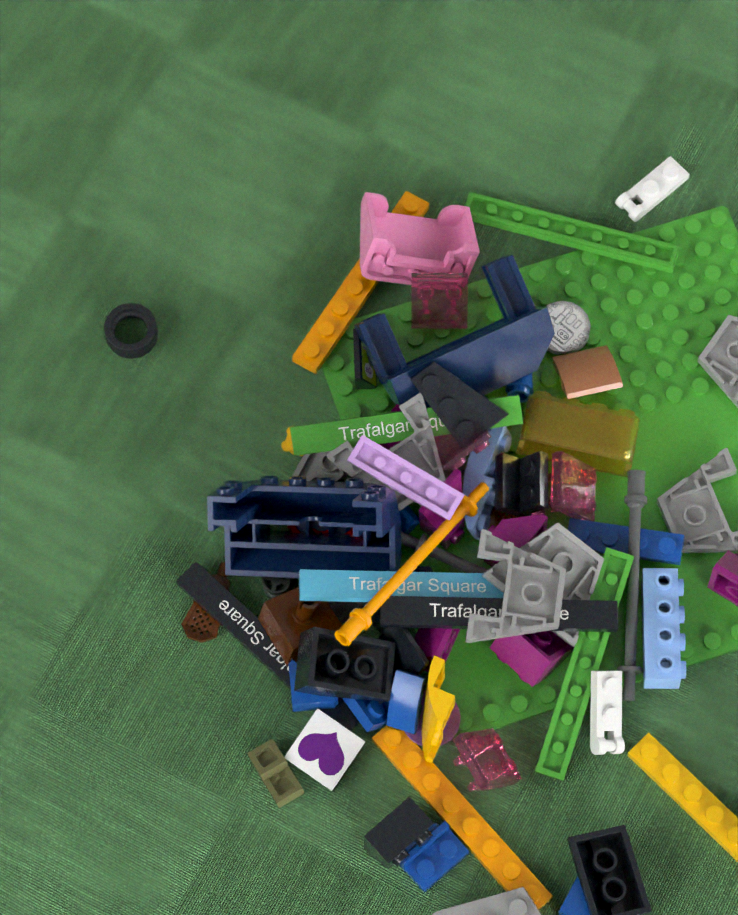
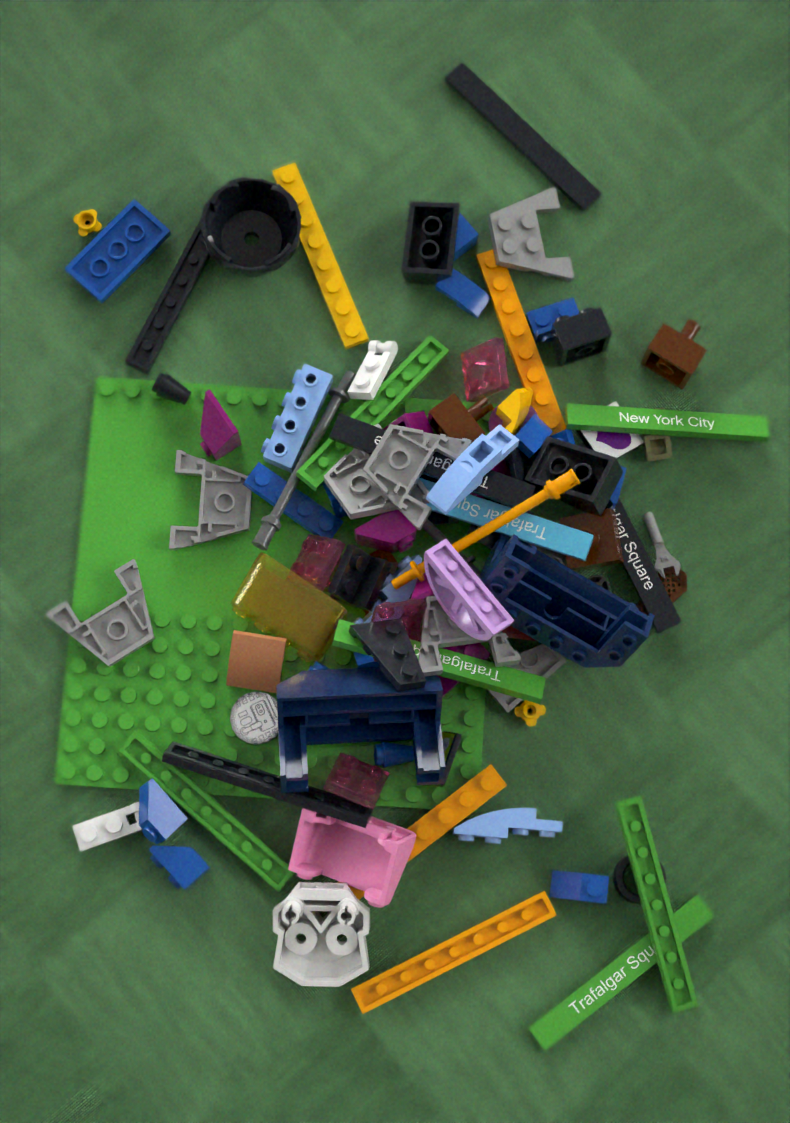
camera: 165 degrees left, 10 degrees up
none -> slope [139,778,188,845]
none -> blue slope [149,846,211,890]
none -> black tile [162,741,374,828]
none -> white brick [273,882,370,987]
none -> light orange plate [351,891,557,1014]
none -> blue cone [374,742,414,768]
none -> light blue slope [426,424,519,515]
none -> reddish brown brick [428,393,494,443]
none -> blue slope [435,269,491,319]
none -> light blue slope [452,808,563,844]
none -> bright green tile [528,895,715,1051]
none -> blue slope [549,870,609,904]
none -> bright green tile [565,403,770,442]
none -> bright green tile [614,795,699,1014]
none -> reddish brown brick [640,319,707,390]
none -> light grey piece [643,512,681,579]

